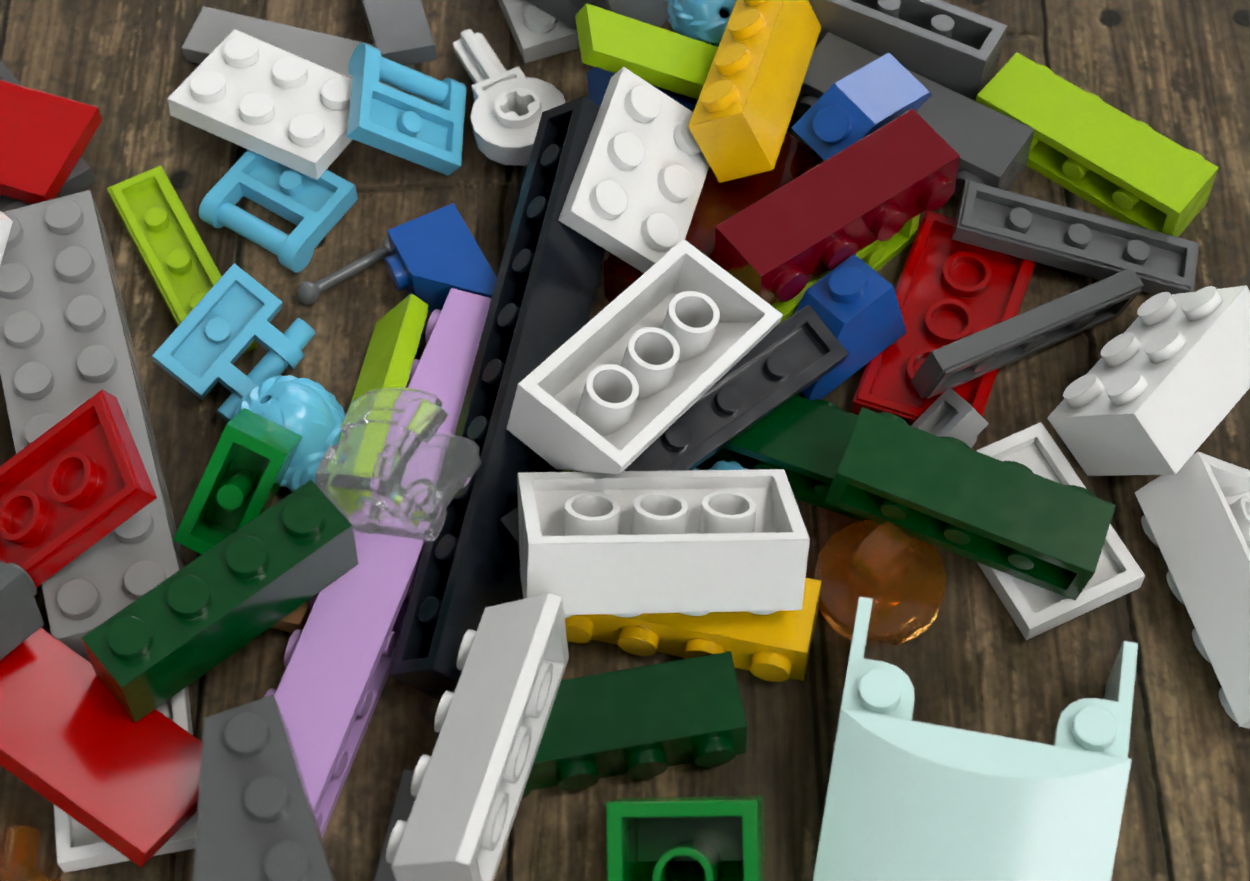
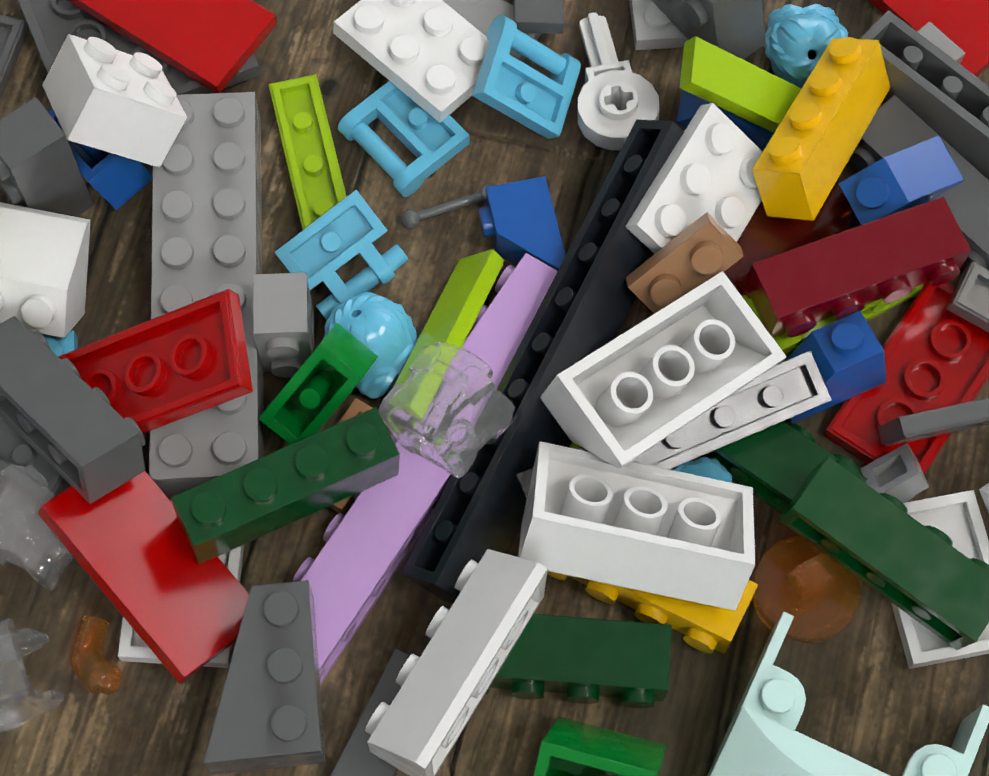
camera: 10 degrees right, 10 degrees up
none -> light grey brick [253,272,315,378]
none -> medium nougat plate [626,212,744,314]

